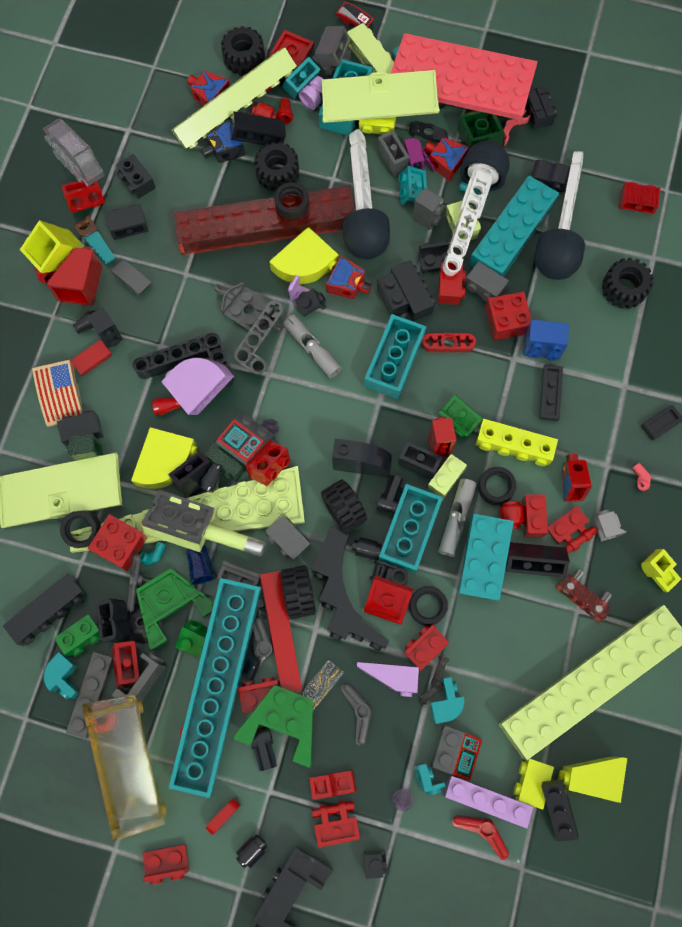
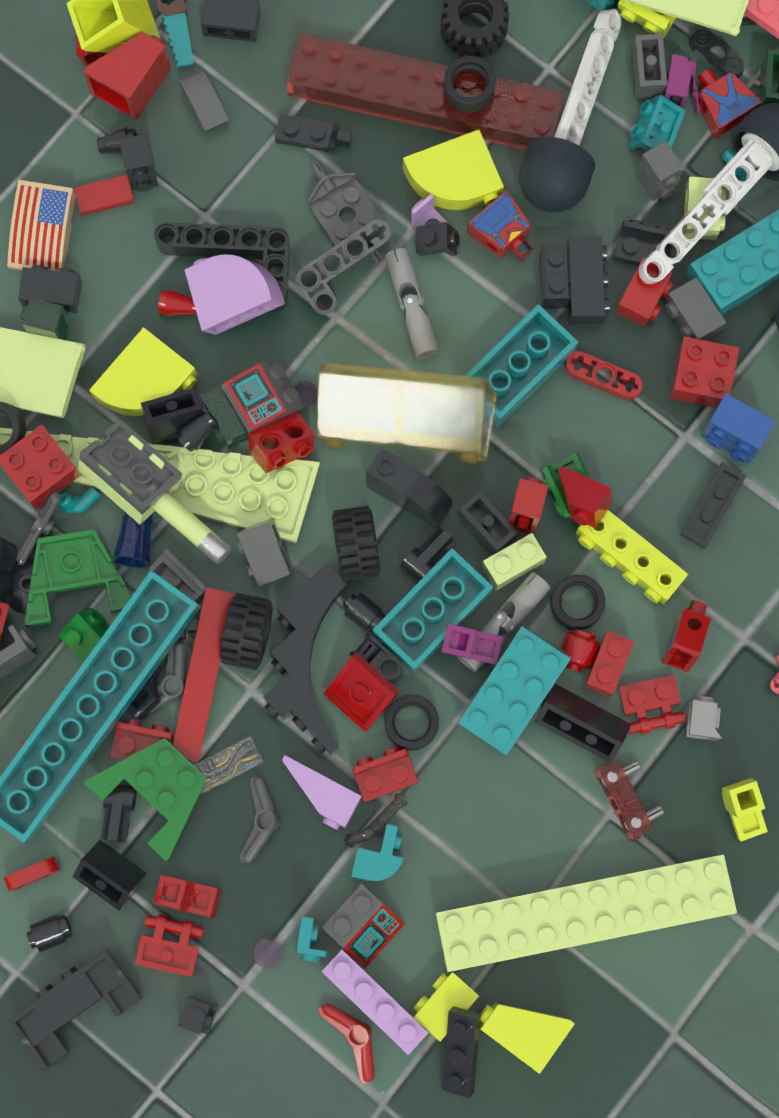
camera: 20 degrees right, 5 degrees up
none -> black brick [72,840,147,911]
none -> black hinge [275,114,352,152]
none -> windscreen [317,362,497,463]
none -> magenta slope [441,624,503,665]
none -> red slope [558,466,612,529]

